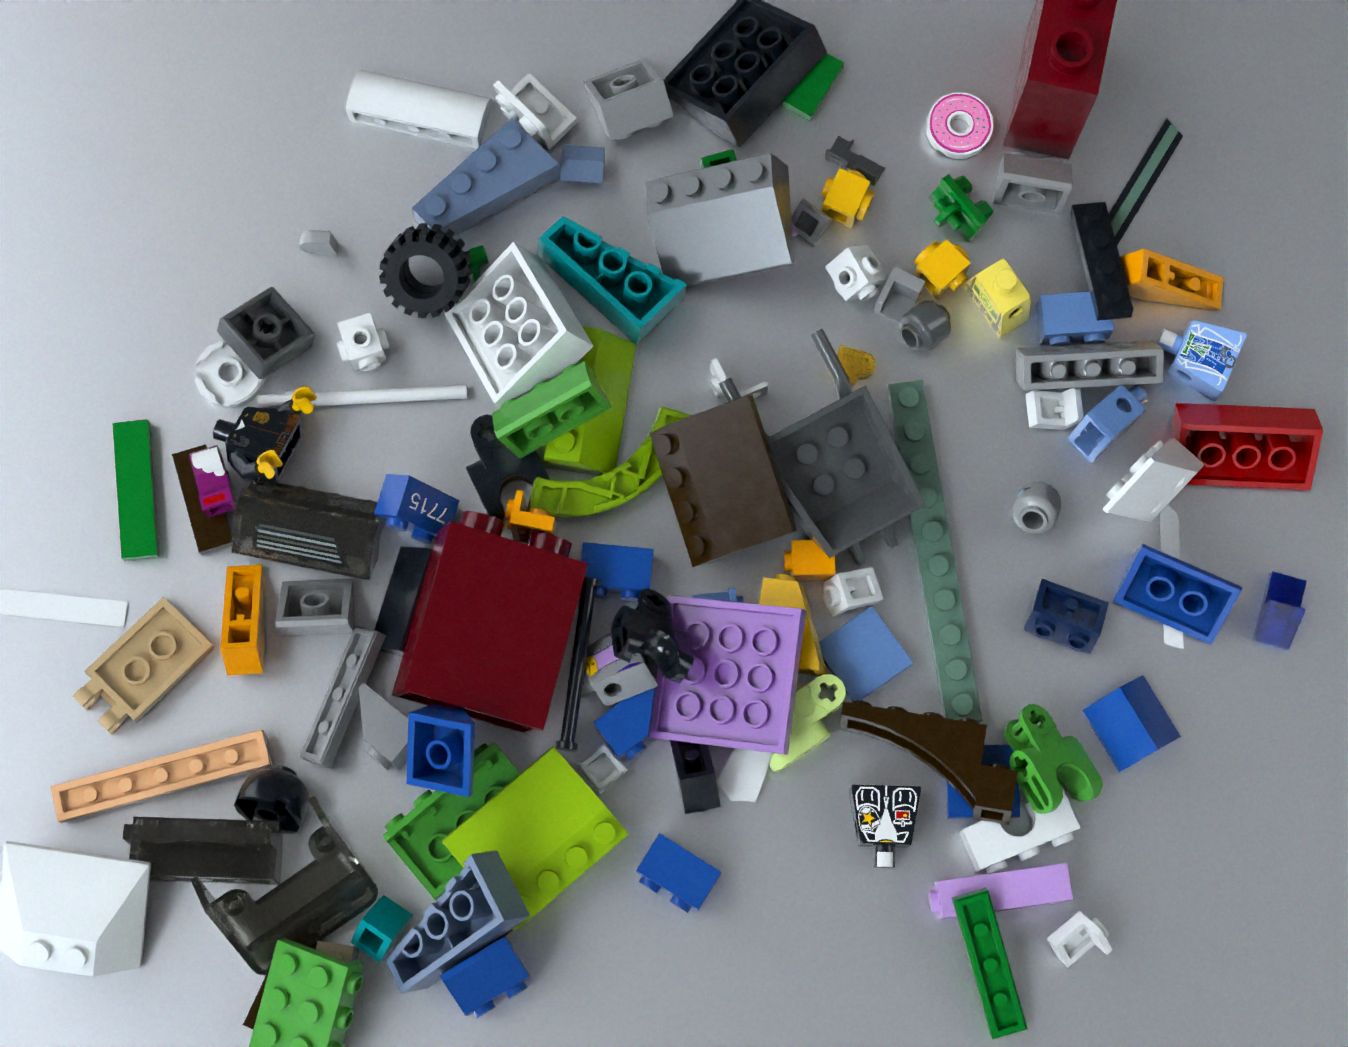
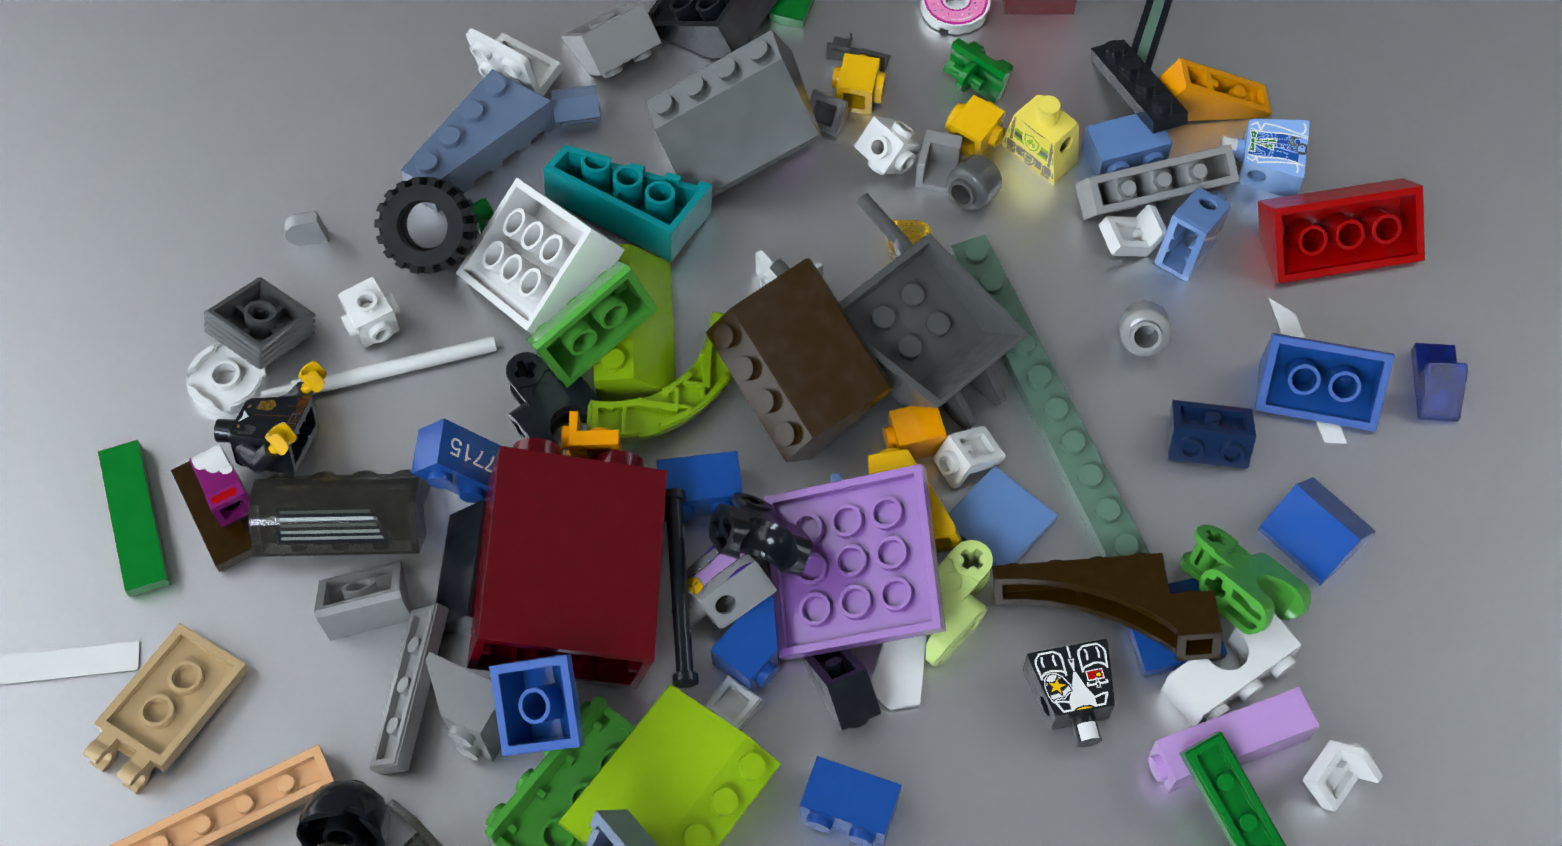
camera: 10 degrees left, 15 degrees down
light orange slope [220,564,265,676] -> none
white brick [345,69,493,149] -> none
light grey slope [993,152,1073,215] -> none
white slope [1103,437,1204,522] -> none

